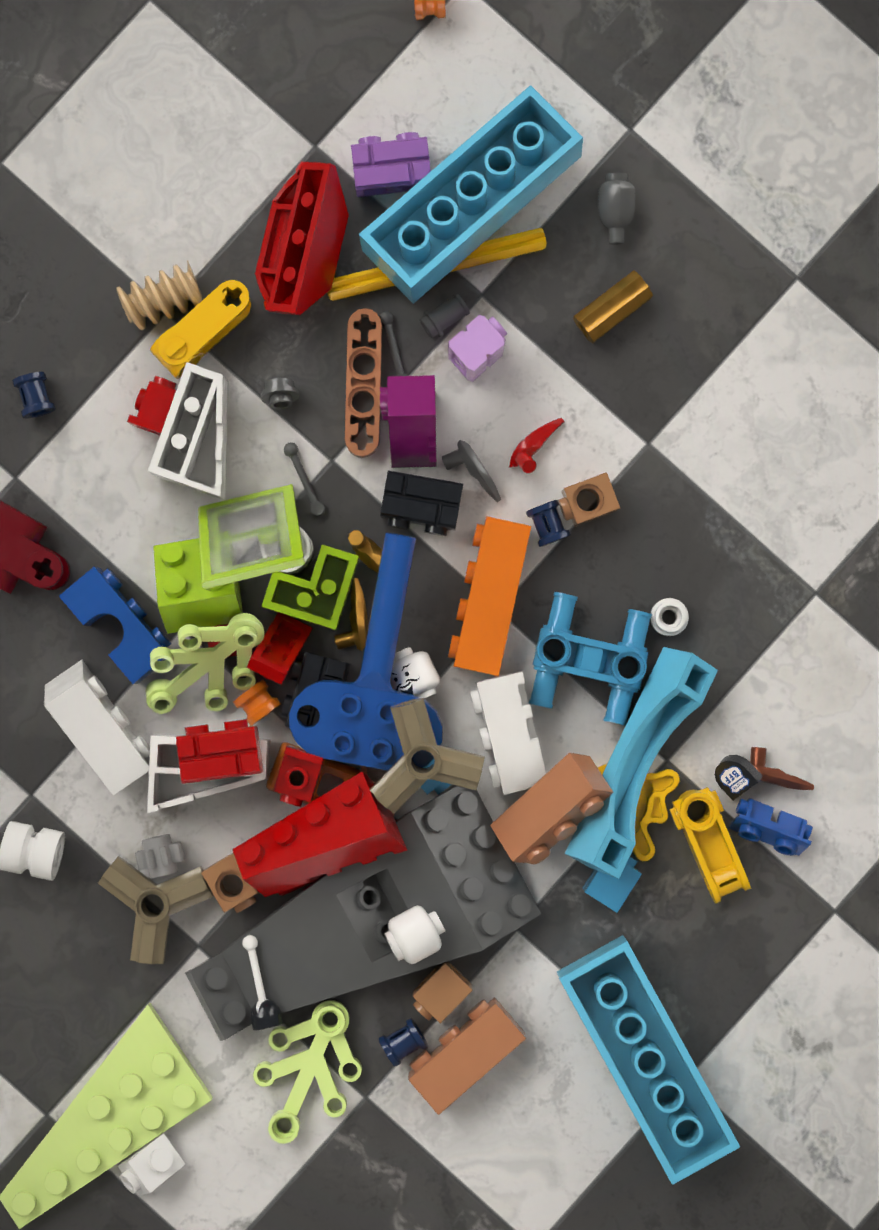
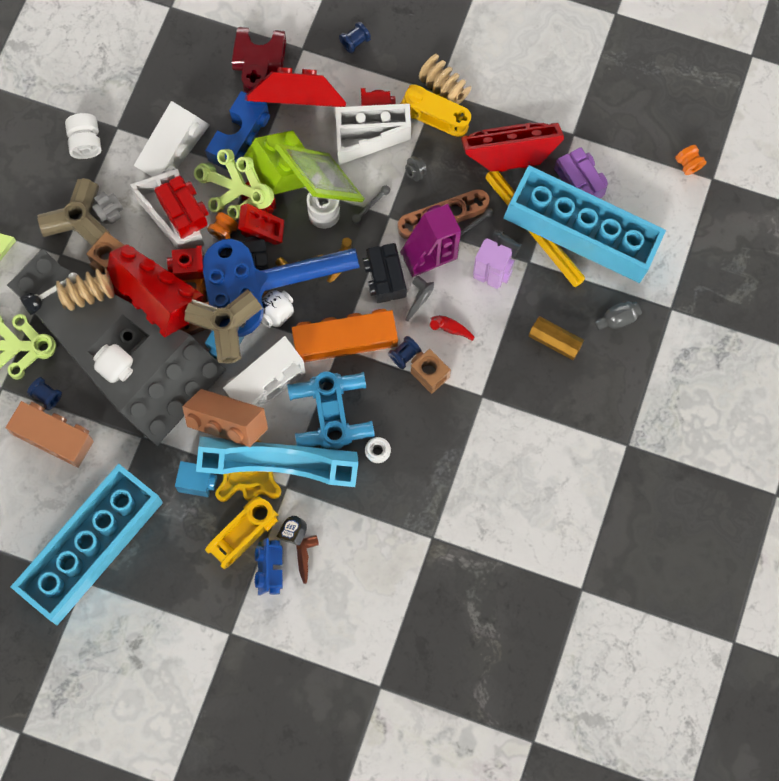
camera: 70 degrees right, 15 degrees down
lime brick [261,545,359,631] -> none
medium nougat brick [413,961,473,1024] -> none
none -> tan piece [56,268,114,311]
none -> red wedge [245,67,346,107]

